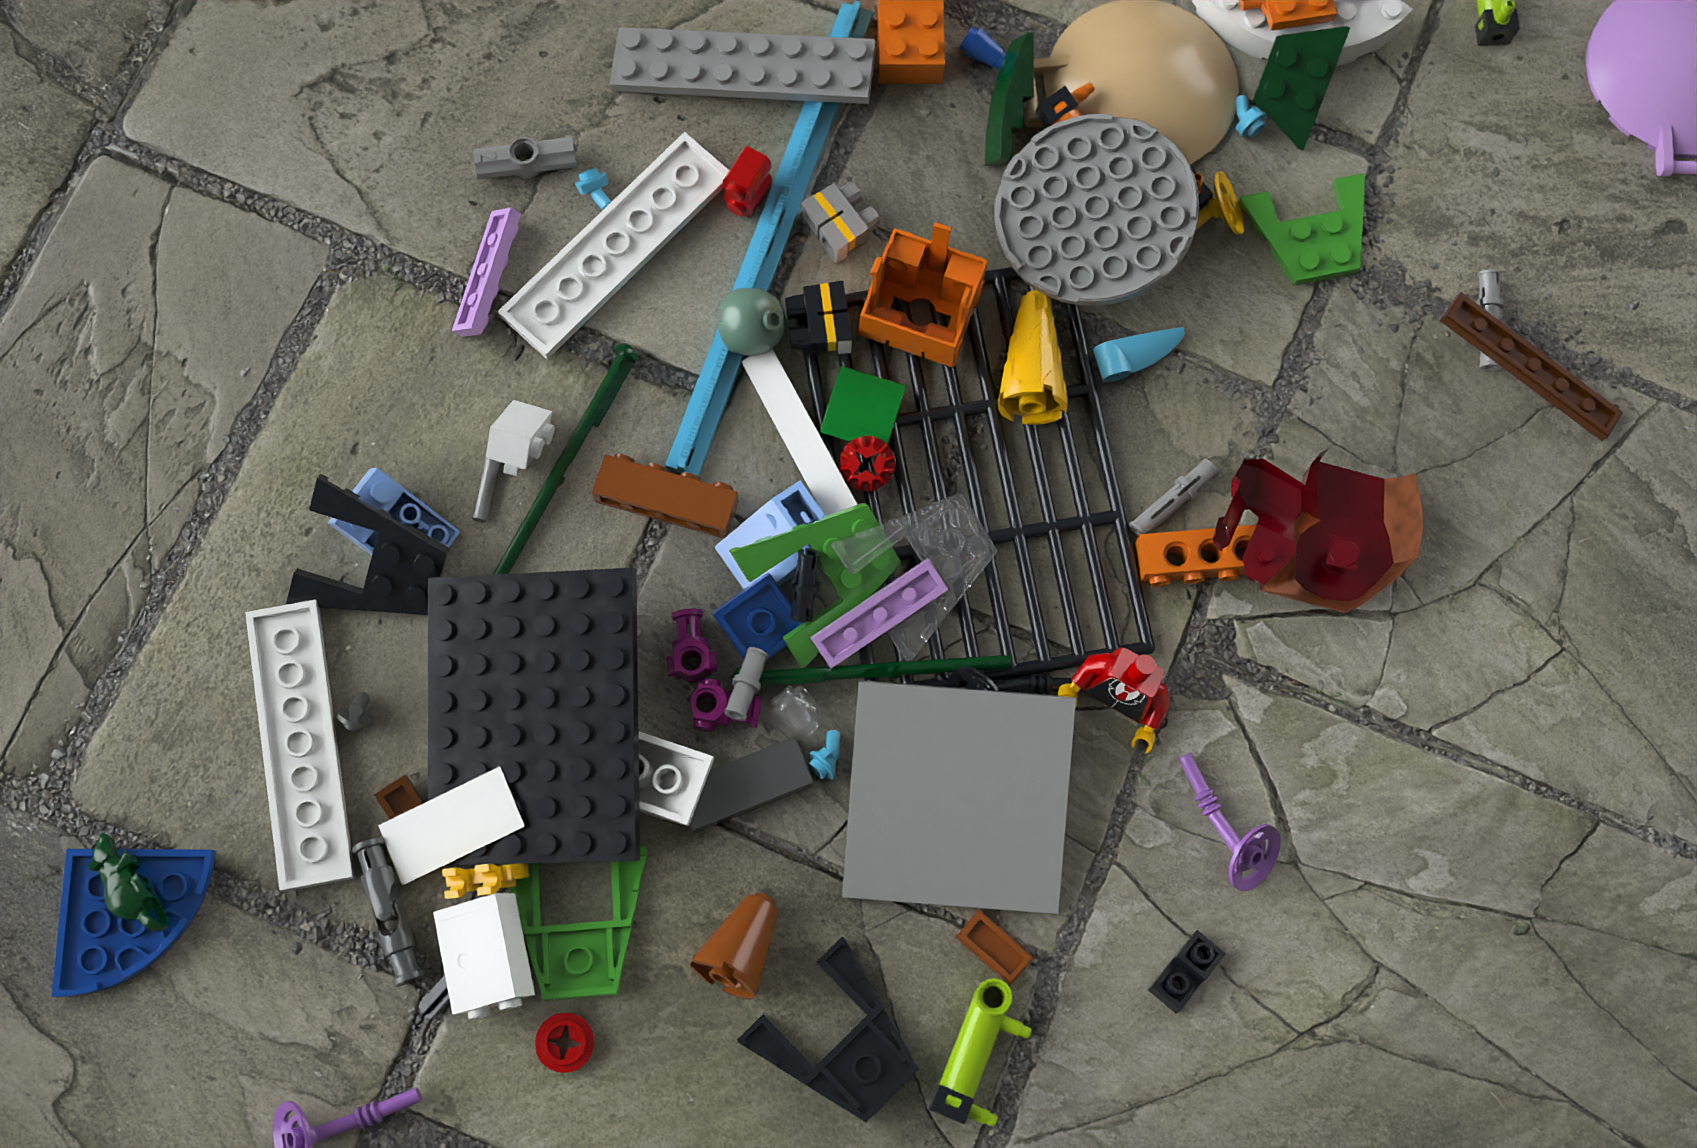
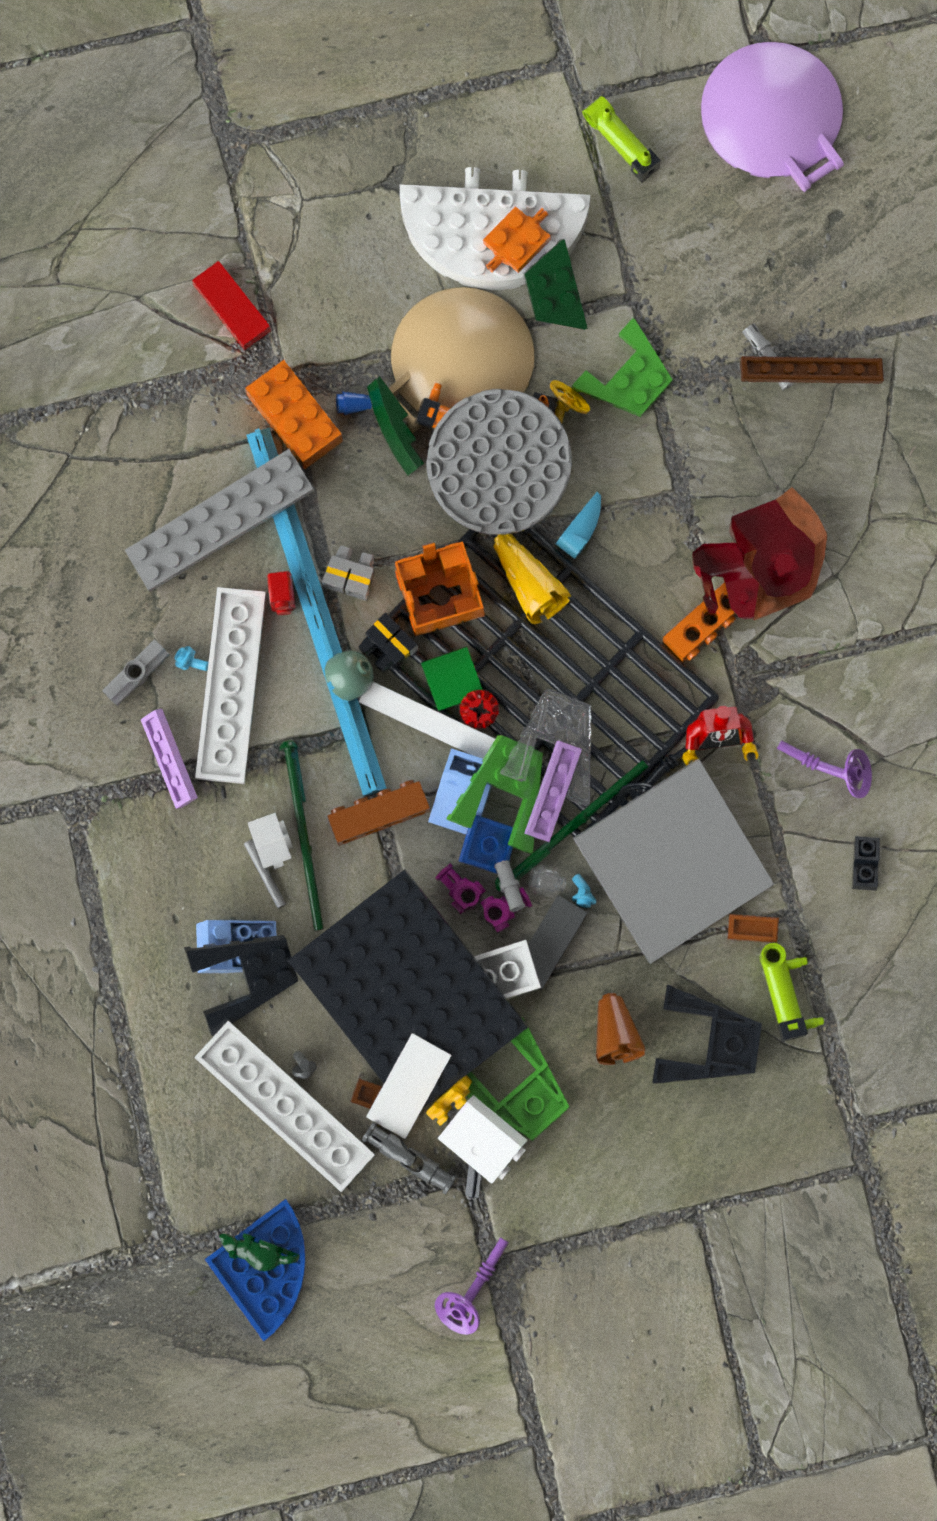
camera: 30 degrees left, 5 degrees up
red gear [535,1013,595,1073] -> none
black pin [790,548,821,623] -> none
light grey pin [1128,458,1219,538] -> none
medium azure plate [1235,95,1267,138] -> none

